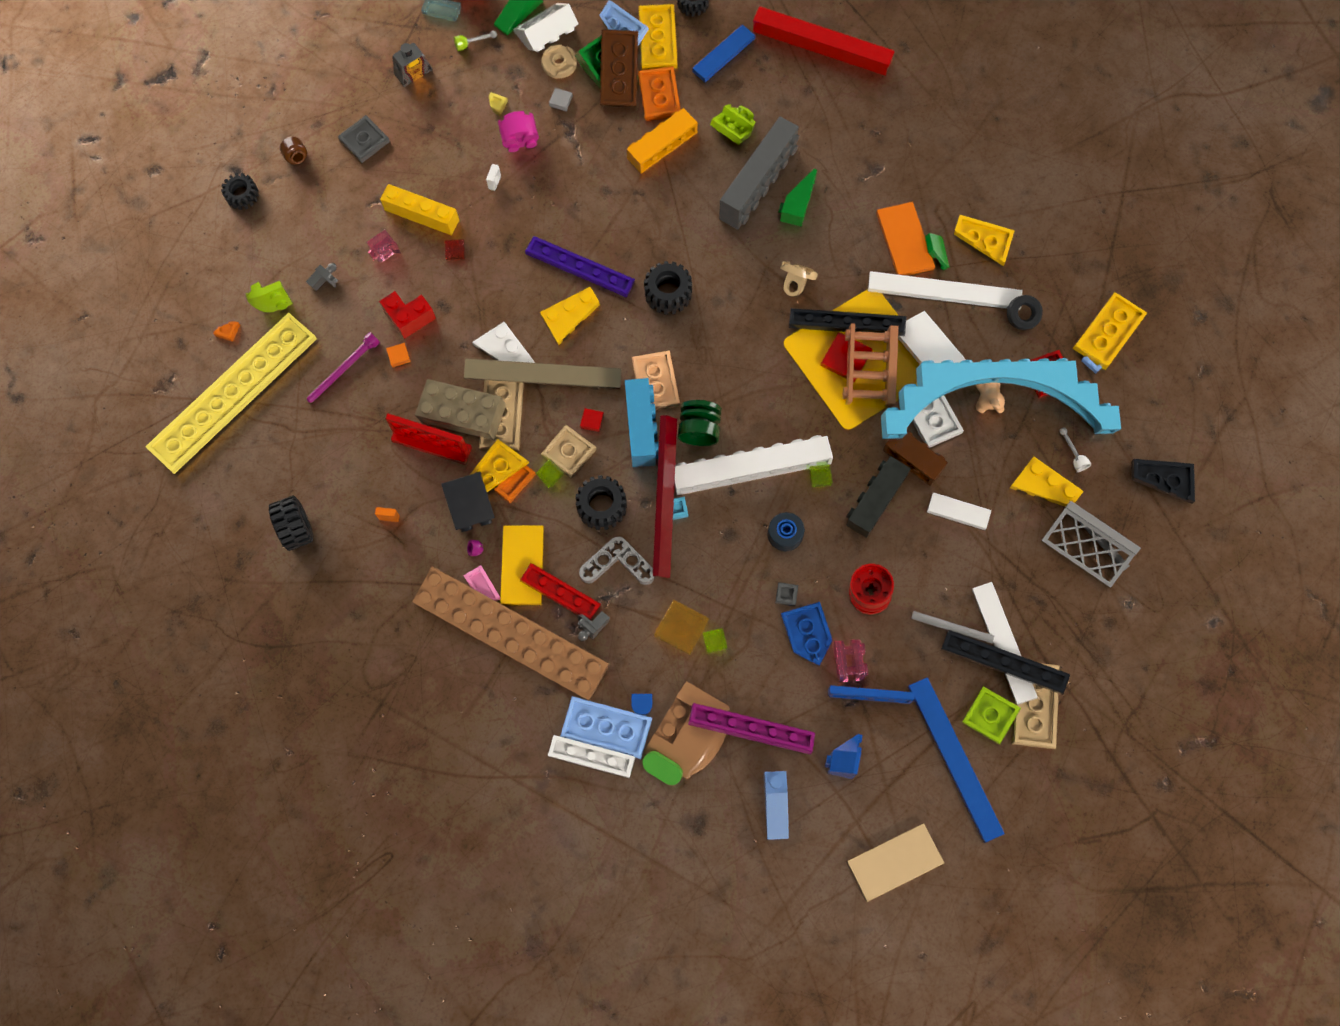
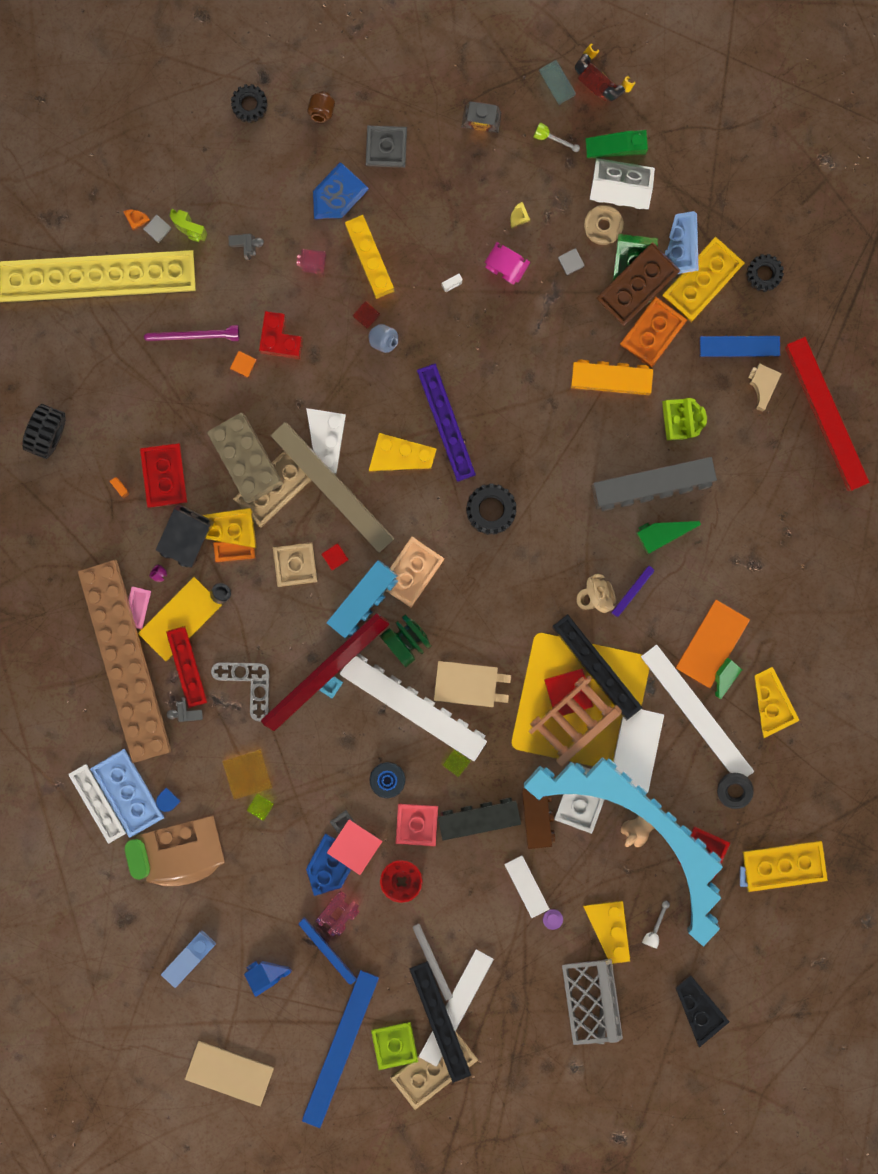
camera: 40 degrees right, 15 degrees up
red fence [385,413,472,465] -> none
clear neon green tile [536,460,564,488] -> none
black tyre [576,475,627,530] -> none
magenta tile [688,703,815,755] -> none
none -> red plate [140,443,188,508]
none -> light grey tile [144,214,172,243]
none -> black tile [210,583,231,604]
none -> blue tile [313,162,369,219]
none -> coral tile [327,819,382,875]
none -> sand blue head [369,324,398,353]
none -> coral tile [396,803,438,846]
none -> tan tile [434,661,511,707]
none -> medium lavender plate [543,909,563,930]
none -> dark purple tile [611,566,654,617]
none -> tan arch [748,364,782,412]

